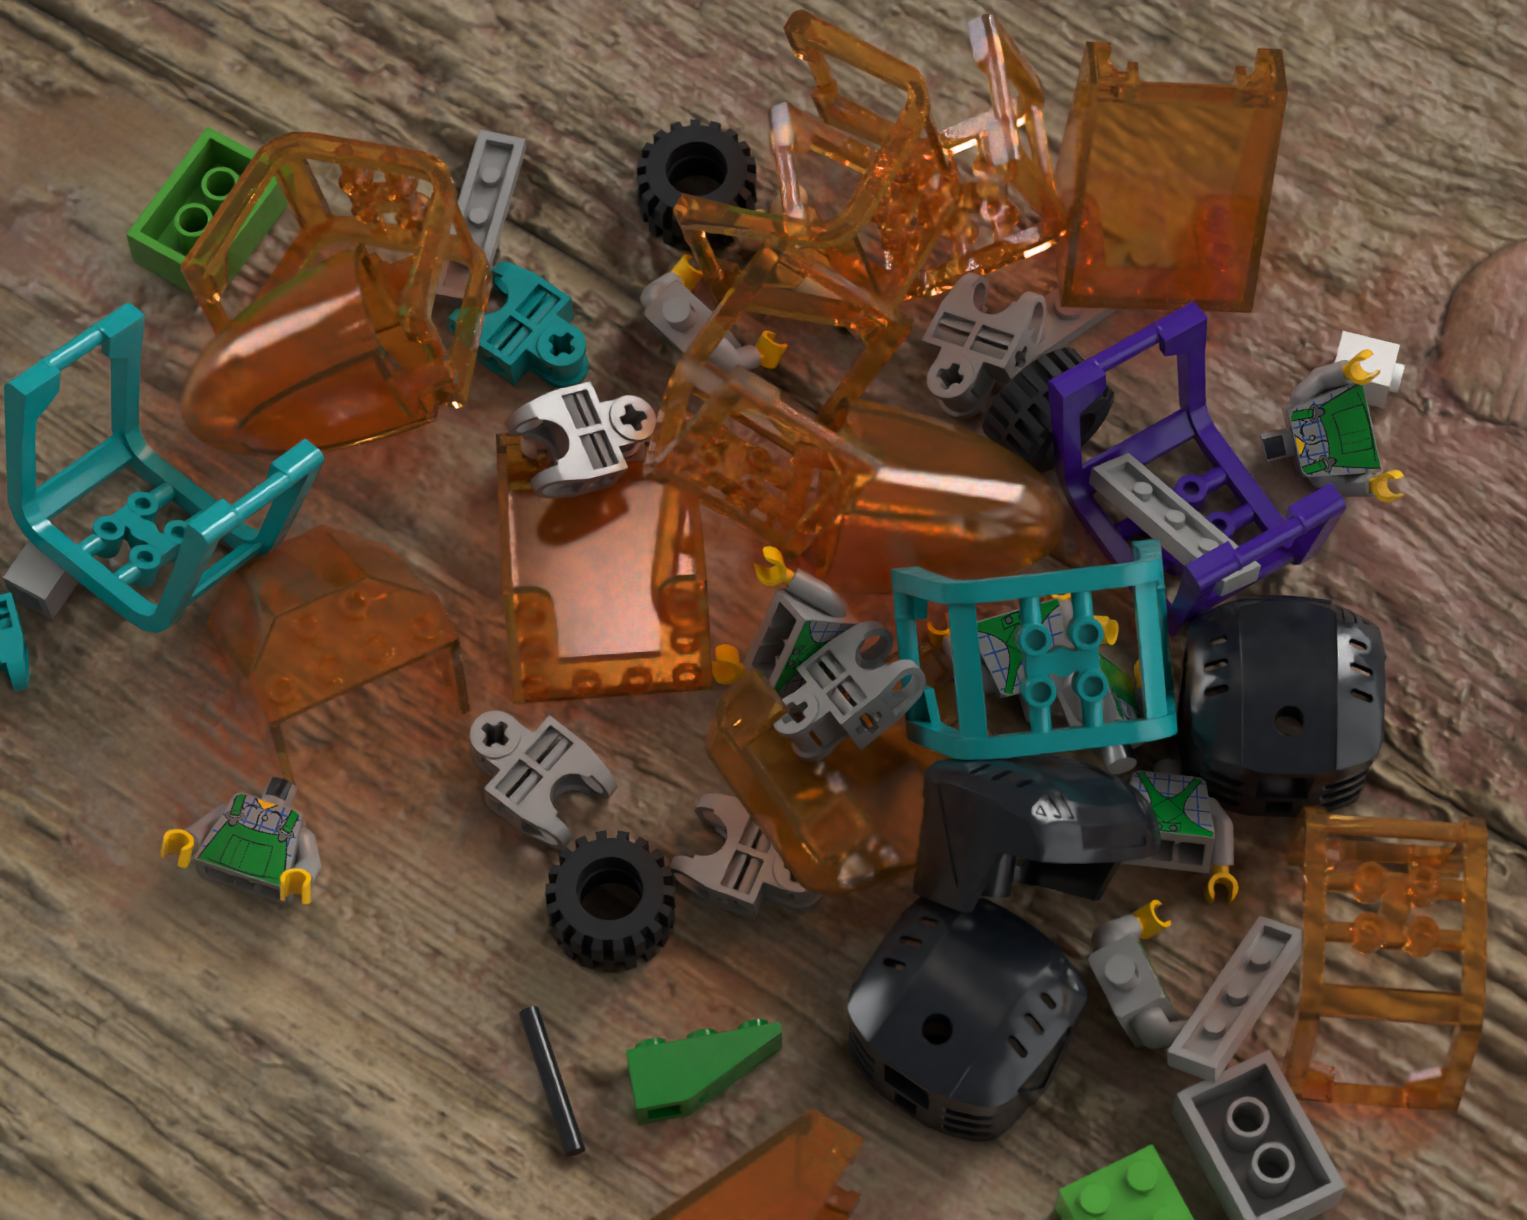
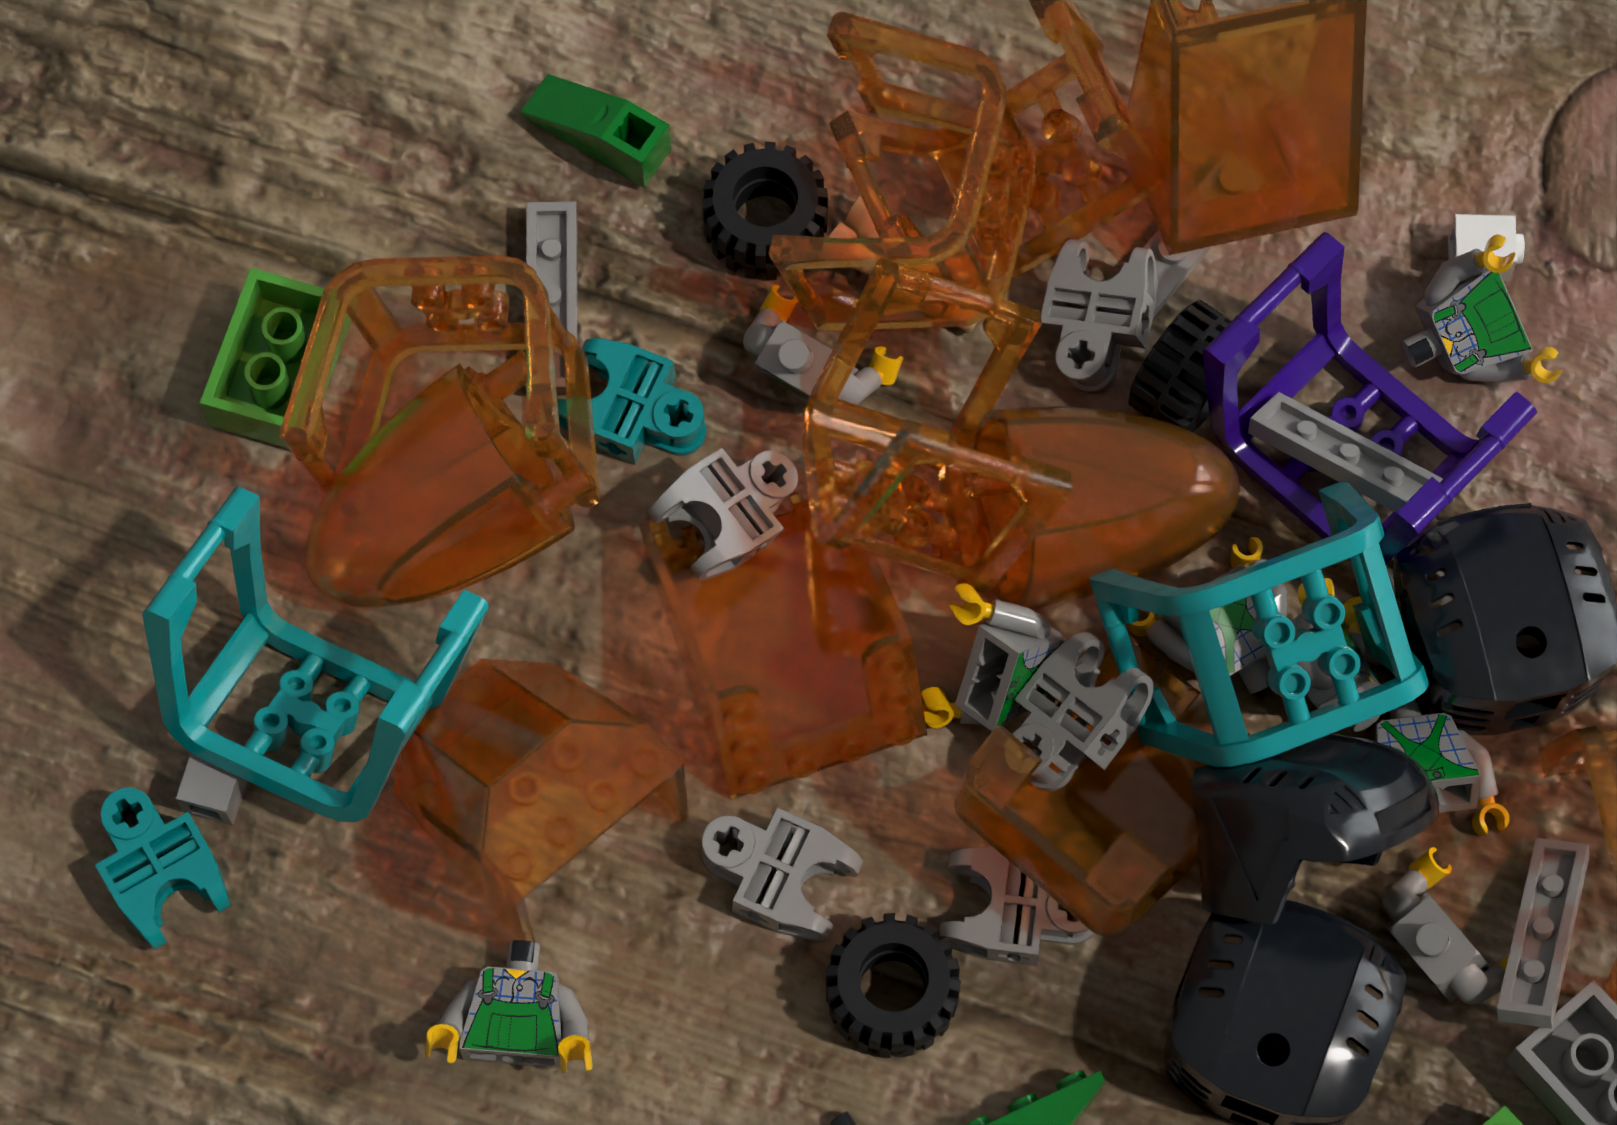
camera: 15 degrees left, 5 degrees up
none -> green slope [520,74,671,188]

